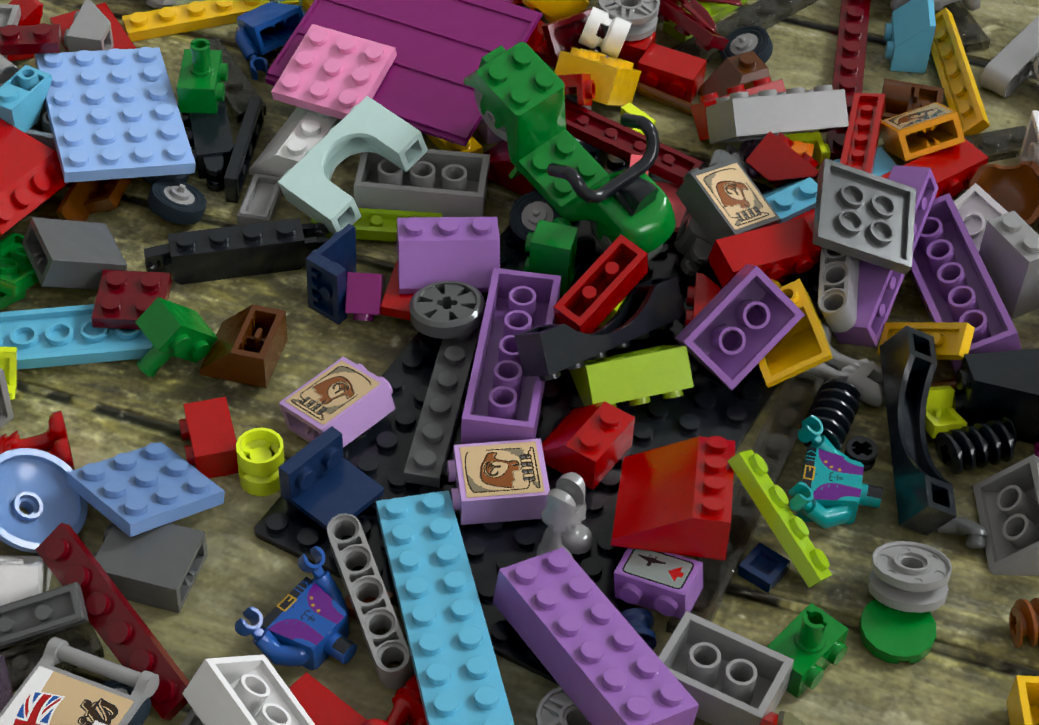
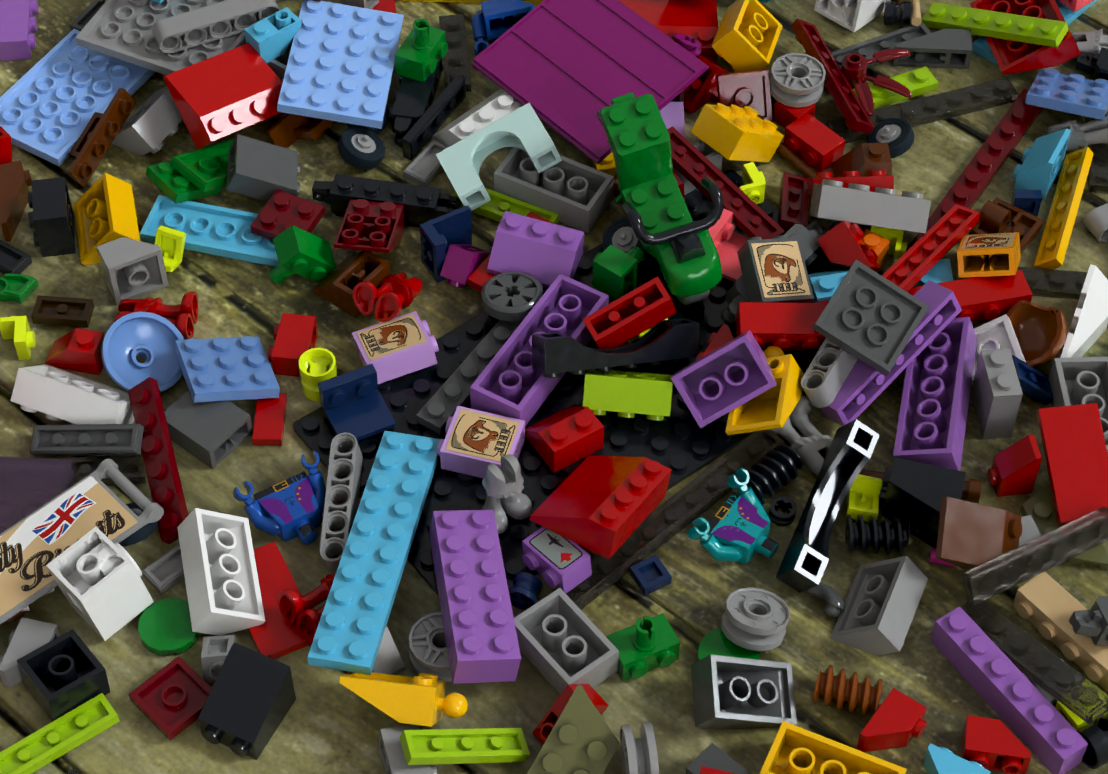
camera: 25 degrees right, 5 degrees up
bright pink plate [271,24,397,120] -> none
red bracket [557,74,596,106] -> none
white wheel [578,6,632,59] -> none
lime plate [728,450,833,588] -> none
yellow plate [877,322,975,360] -> none
none -> red tile [252,393,287,446]
none -> dark red slope [334,199,404,253]
none -> red piece [352,272,423,322]
none -> dark grey slope [691,655,797,730]
none -> dark red plate [778,173,809,231]
none -> dark blue plate [1011,190,1042,217]

